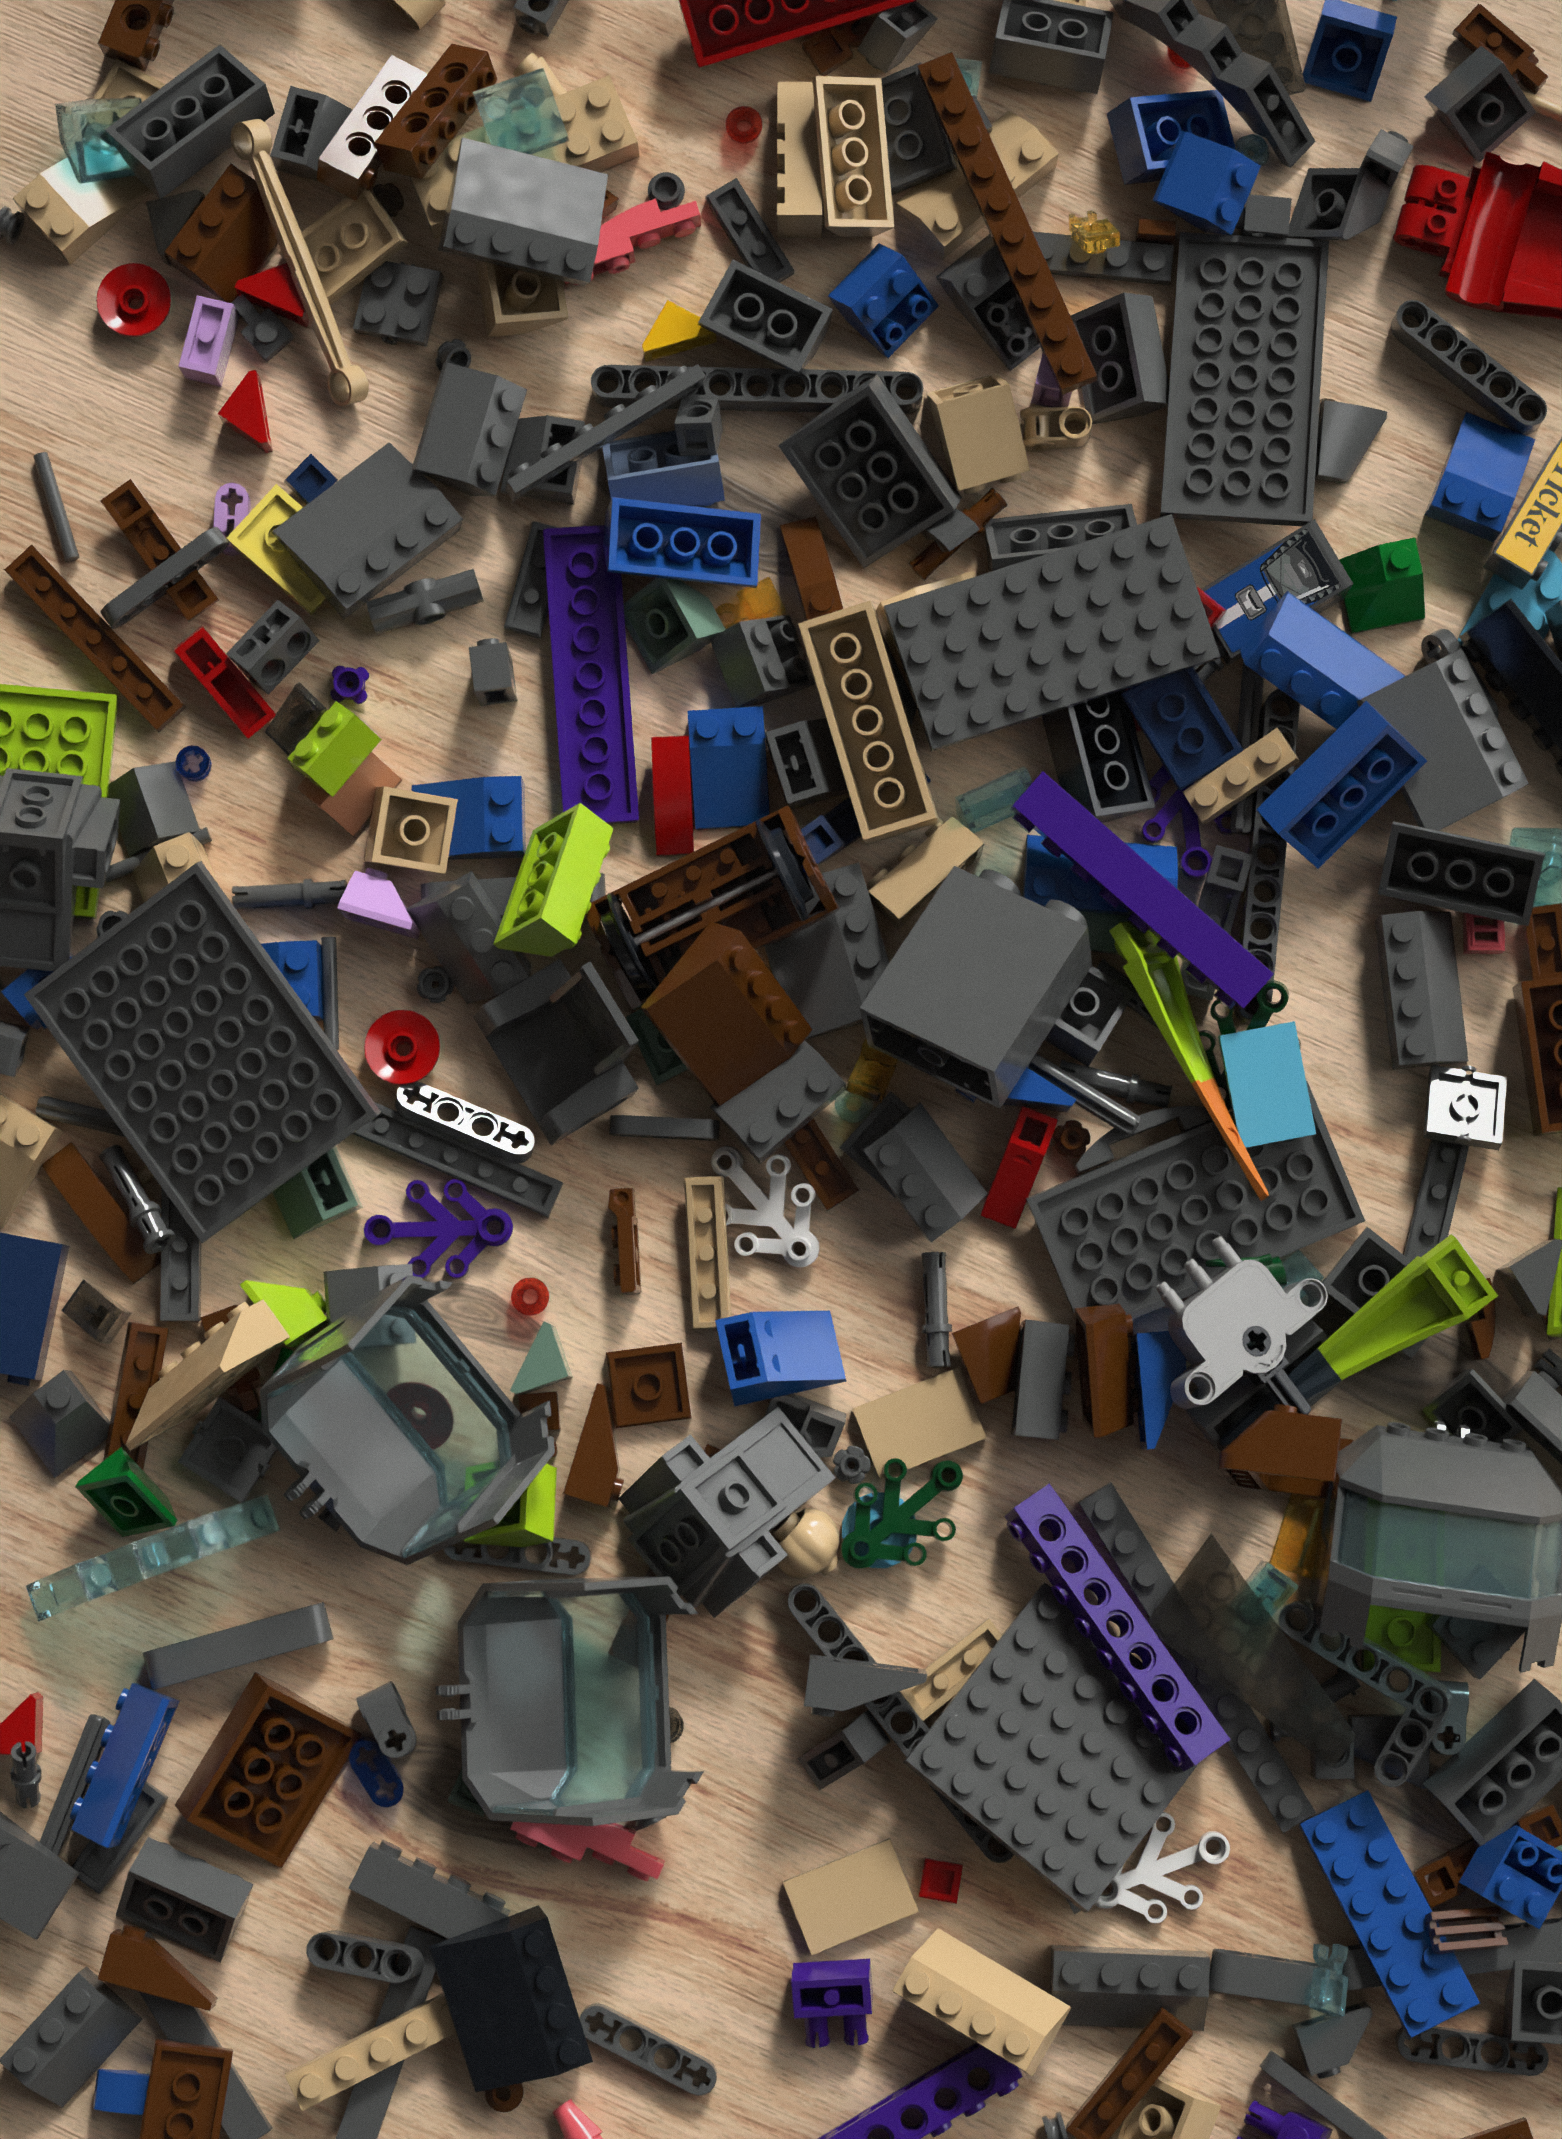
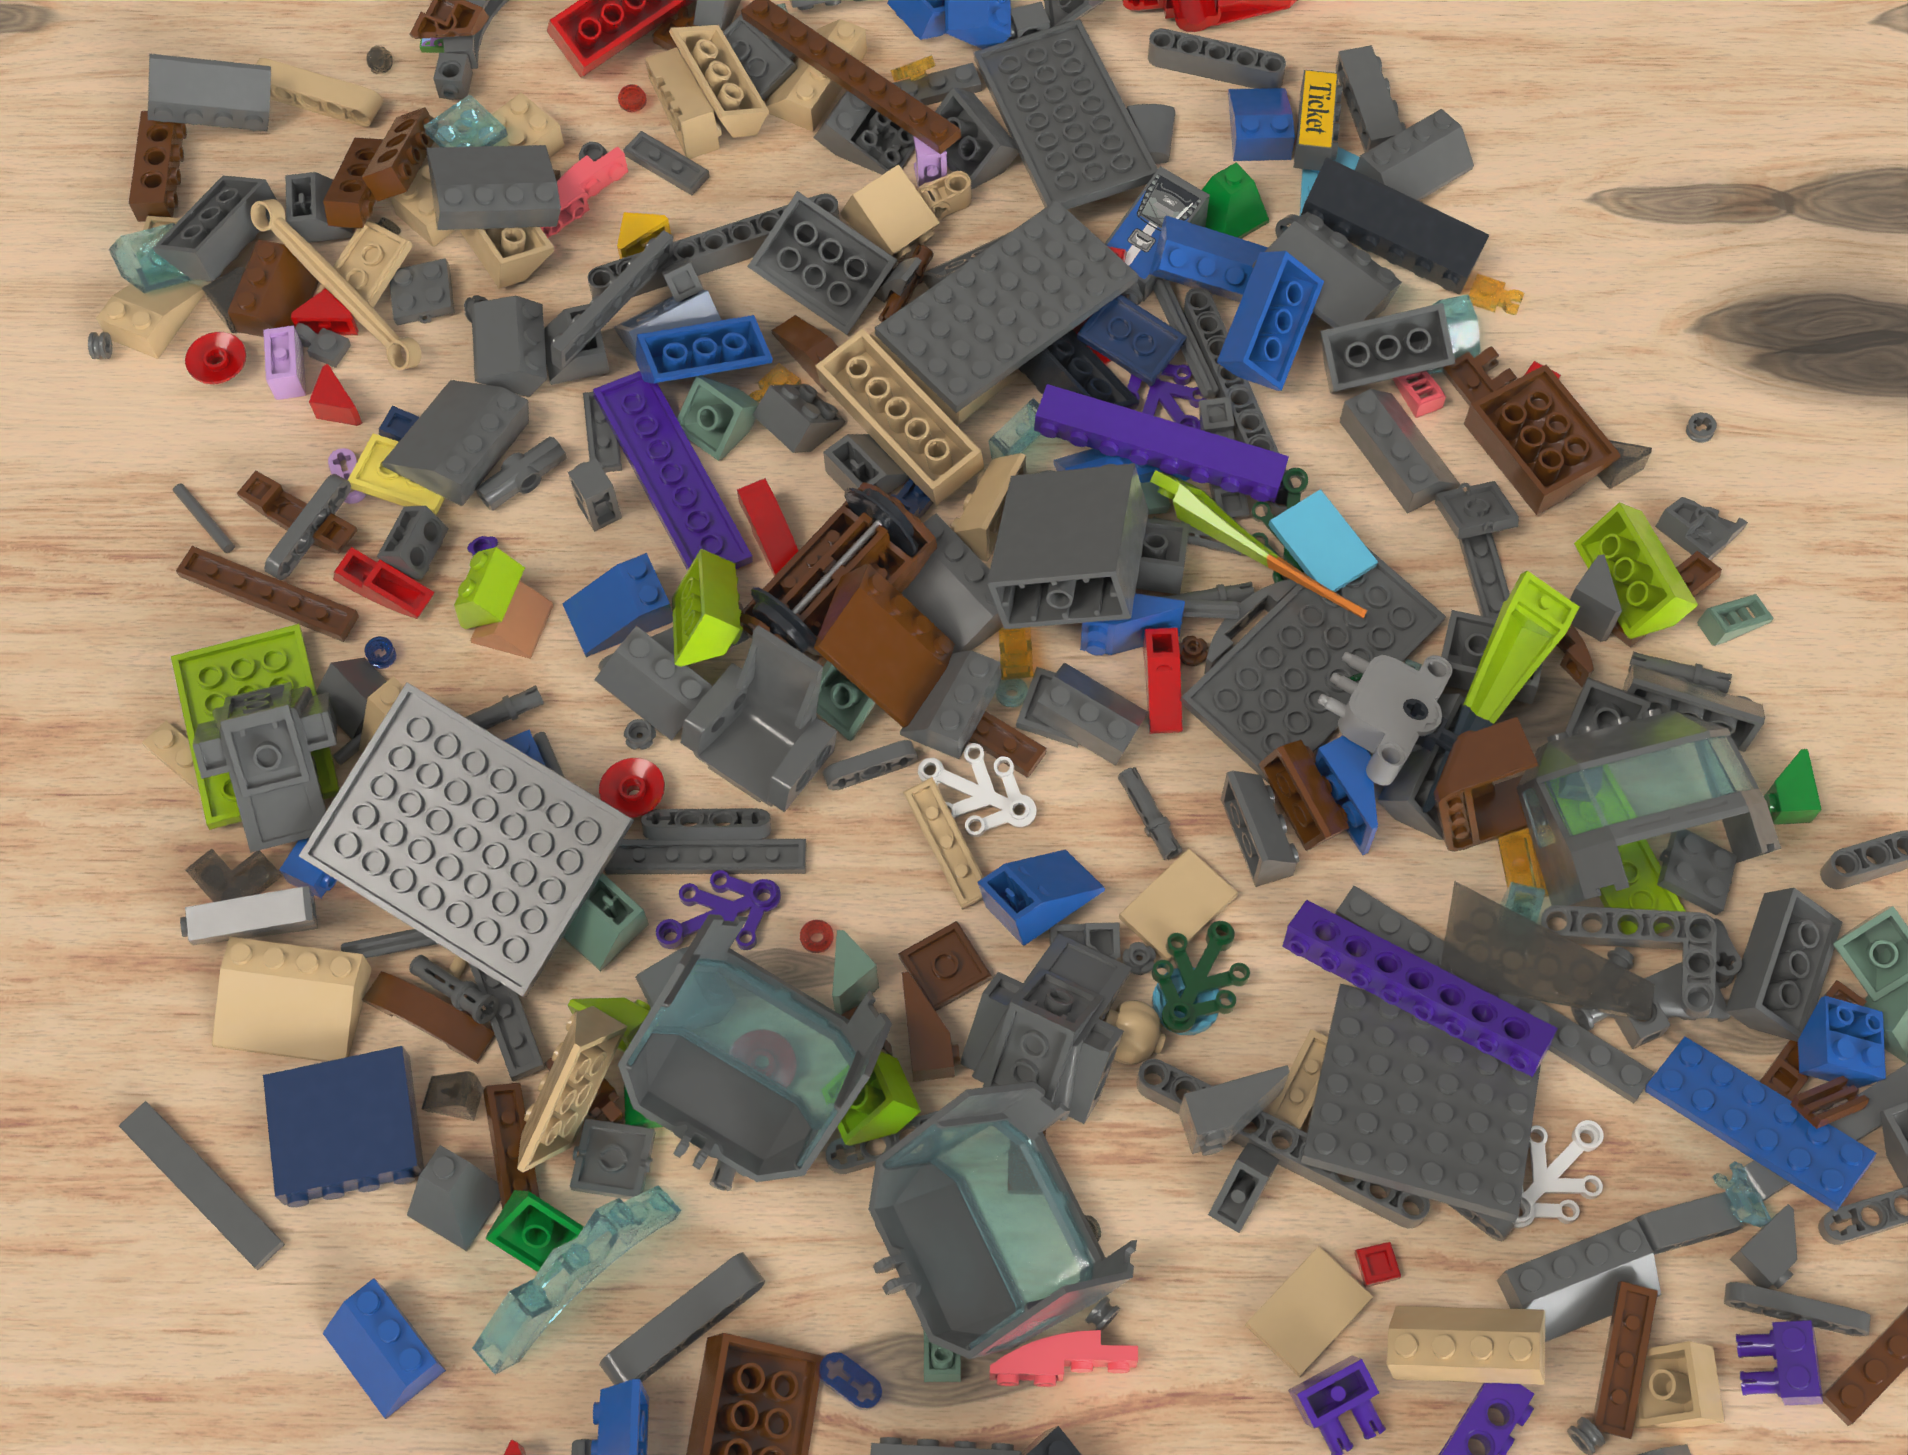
camera: 25 degrees left, 20 degrees down
clear smoke slope [265,682,327,756] -> none
lavender slope [337,868,420,940] -> none
dark grey piece [356,1681,417,1758] -> none
tan slope [364,786,458,874] -> none
reddish brown hinge [608,1188,642,1295] -> none
blue slope [688,706,770,830] -> none
dark grey slope [698,260,833,375] -> none
blue slope [828,243,939,358] -> none
reddish brown slope [951,1306,1021,1404] -> none
reddish brown tile [1135,219,1176,245] -> none
tan plate [1183,728,1300,825] -> none

